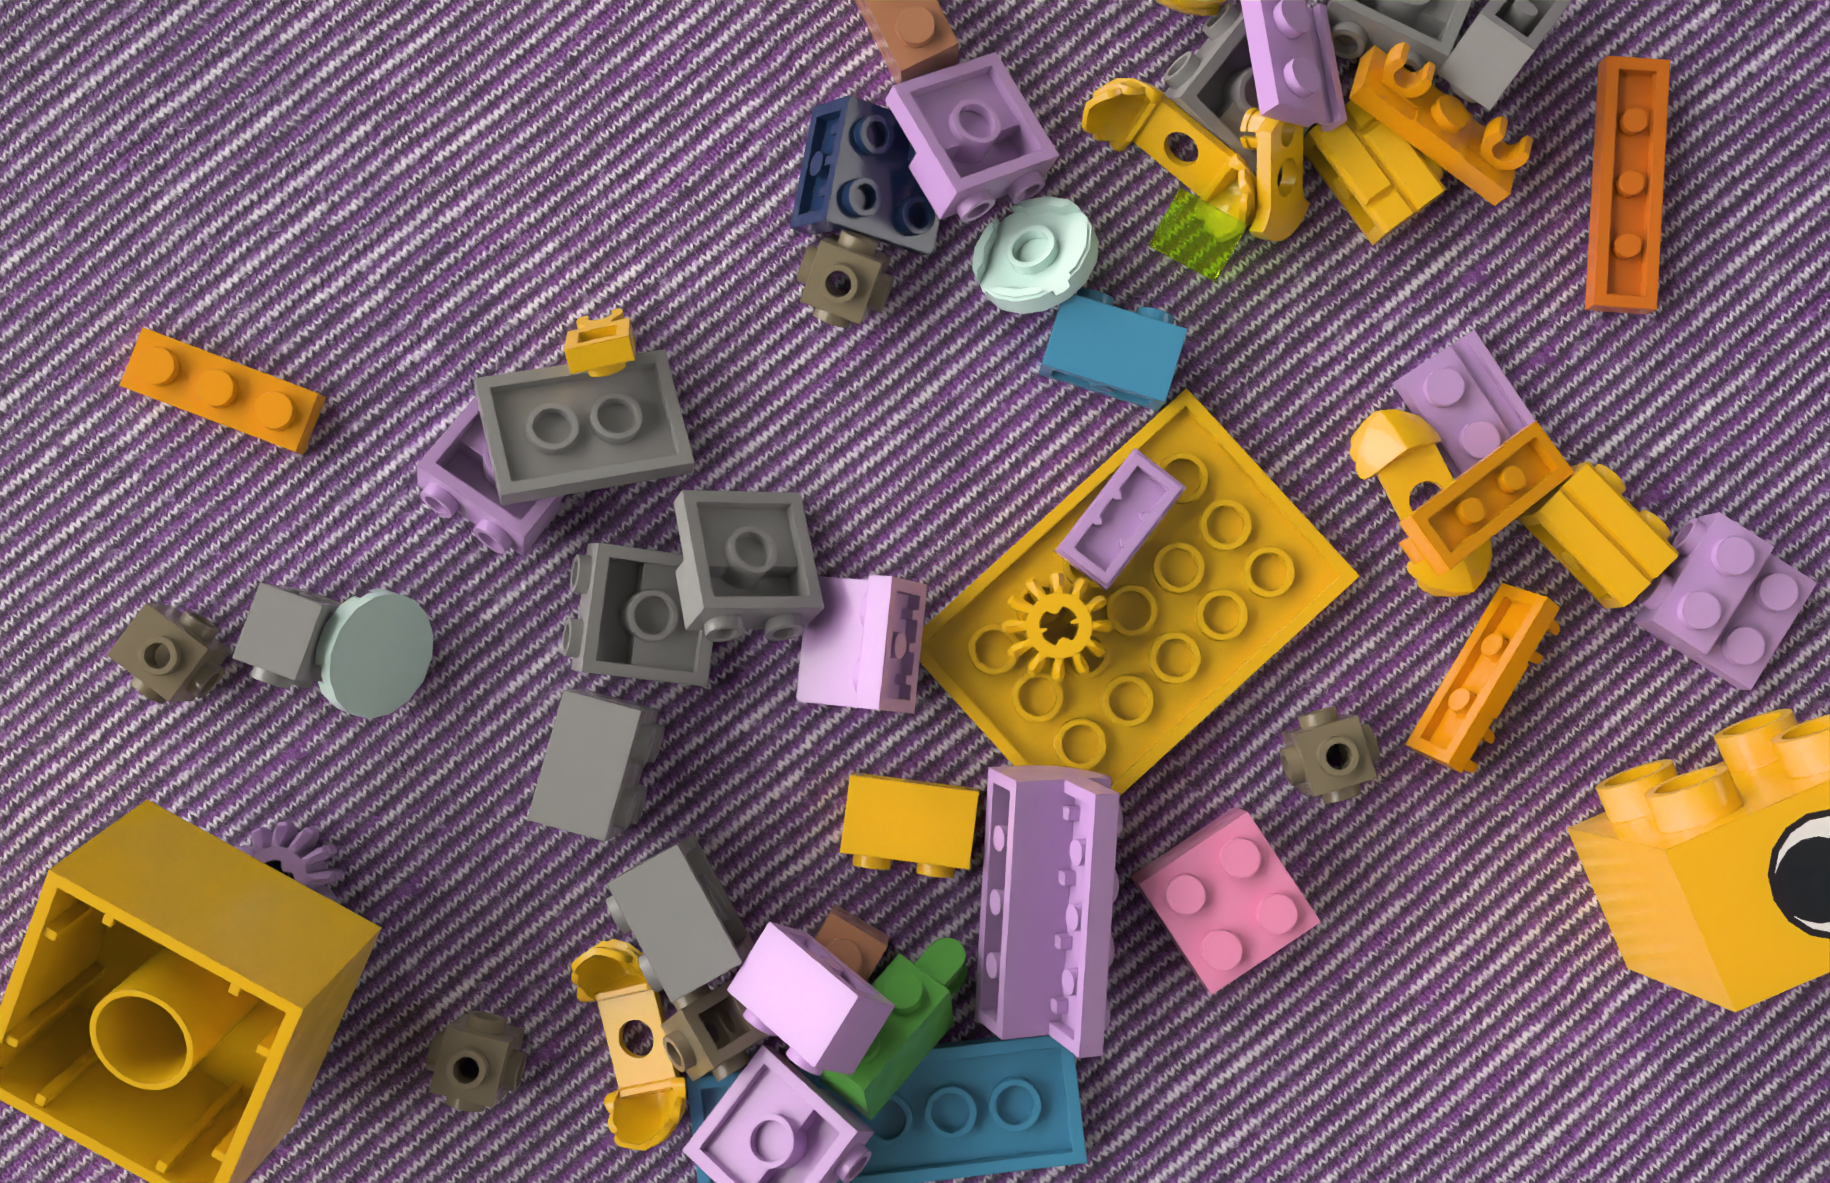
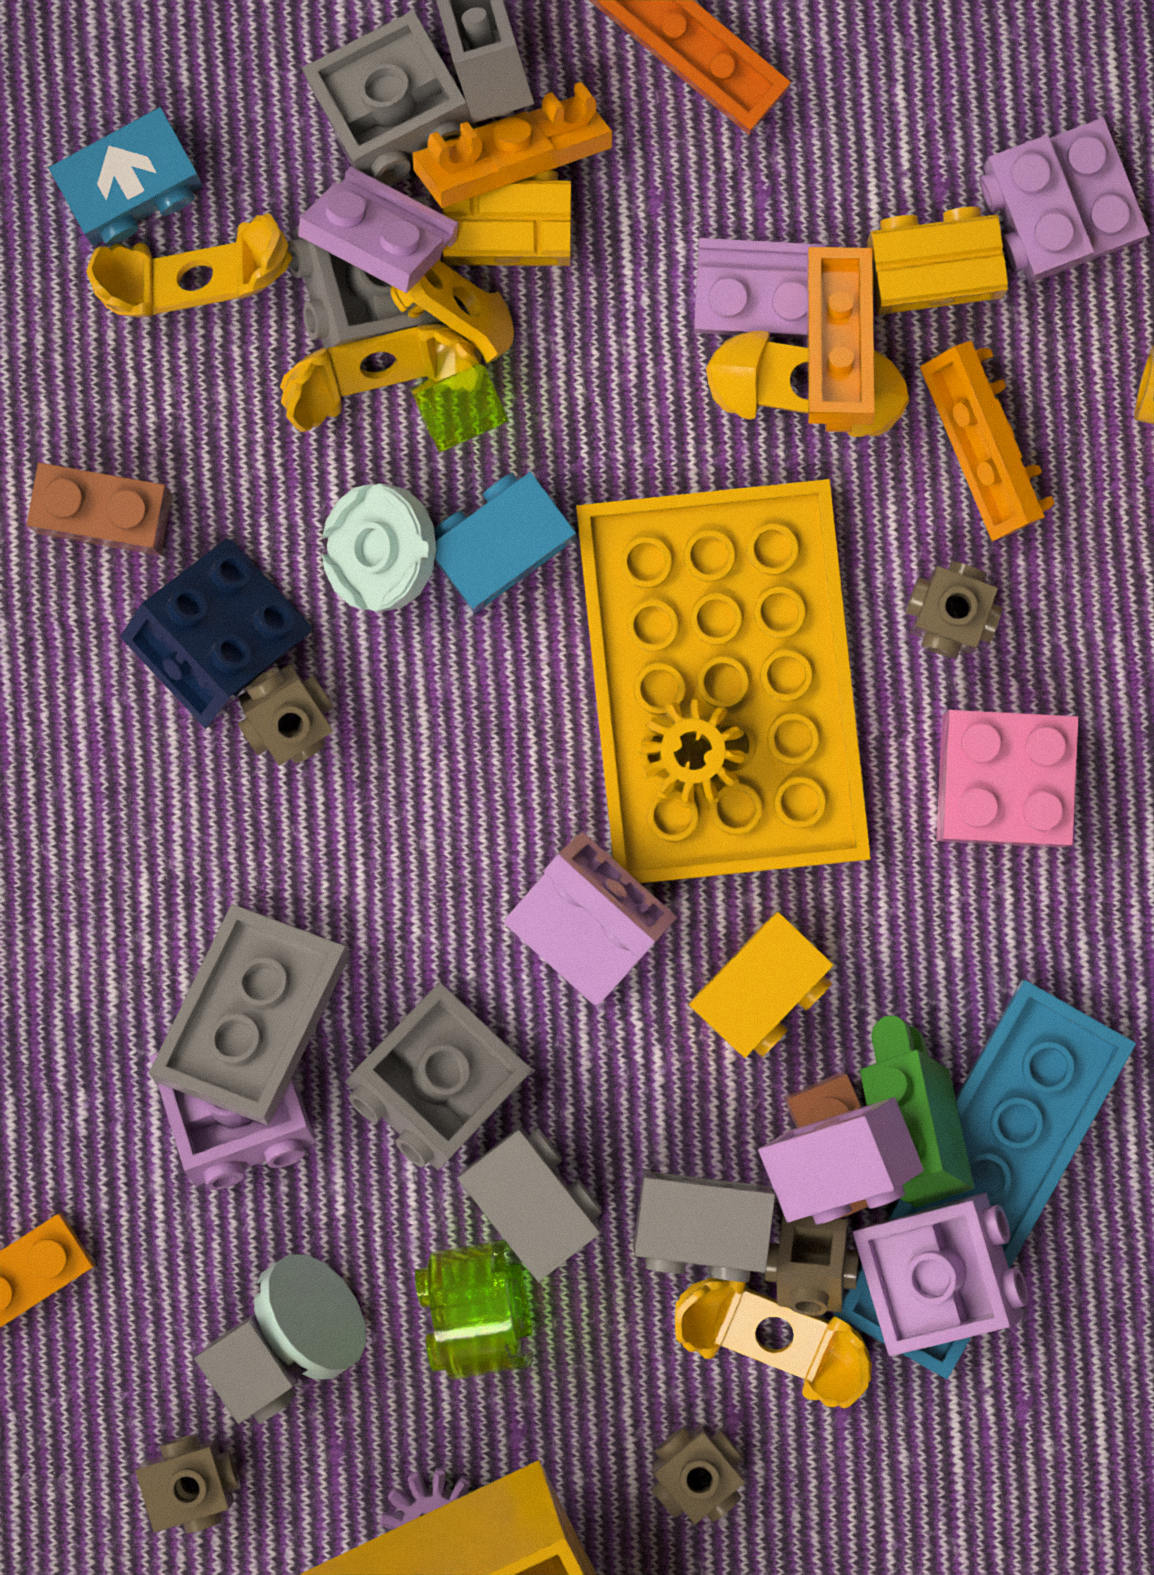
camera: 55 degrees left, 0 degrees up
yellow plate [564,308,636,377] -> none
light grey plate [674,490,824,642] -> none
lavender plate [885,52,1059,222] -> none
lavender brick [974,765,1123,1058] -> none
lavender plate [1054,448,1186,591] -> none
none -> clear neon green brick [415,1239,533,1380]

